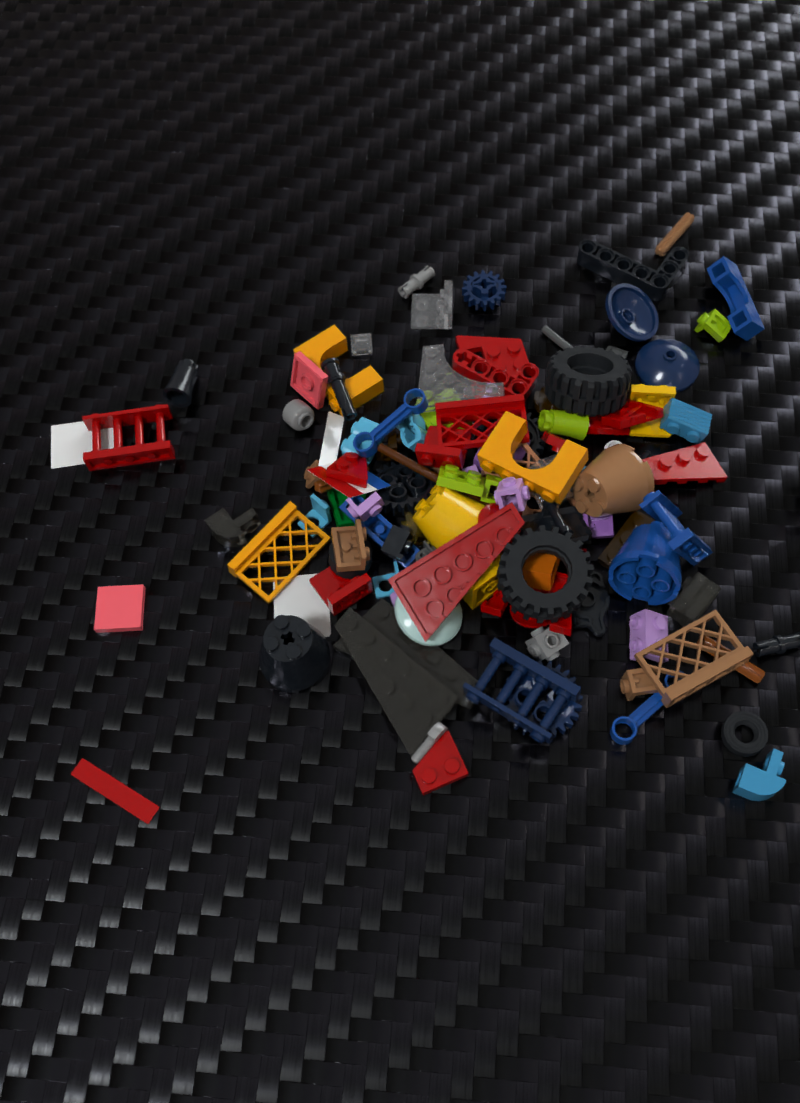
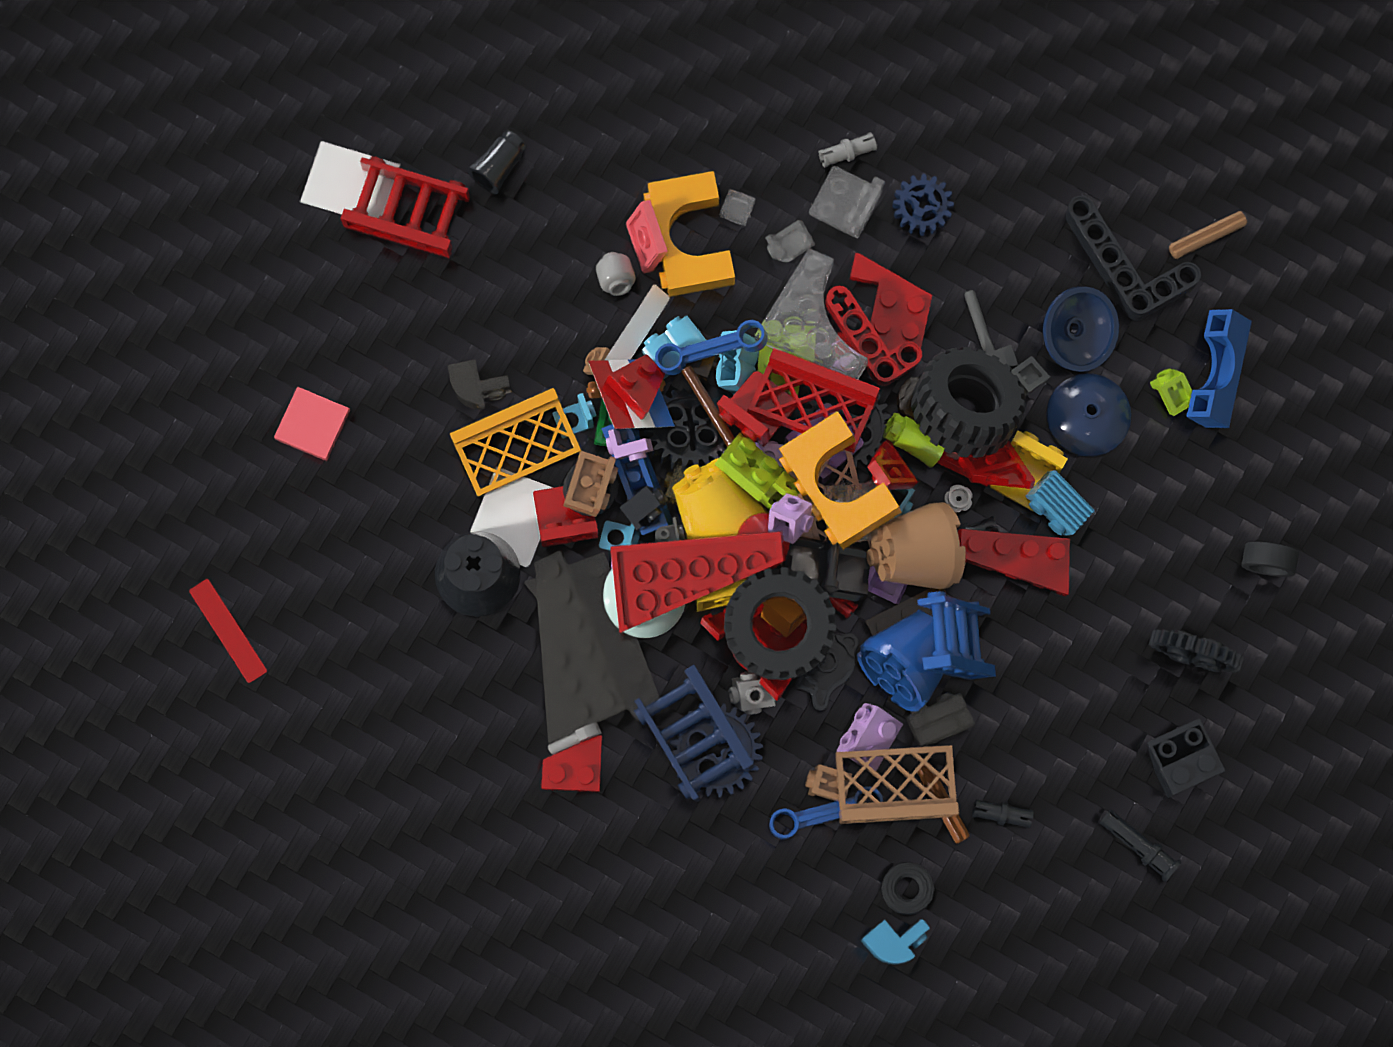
camera: 20 degrees right, 15 degrees up
black pin [321,358,358,421] -> none
none -> clear bracket [766,220,815,262]

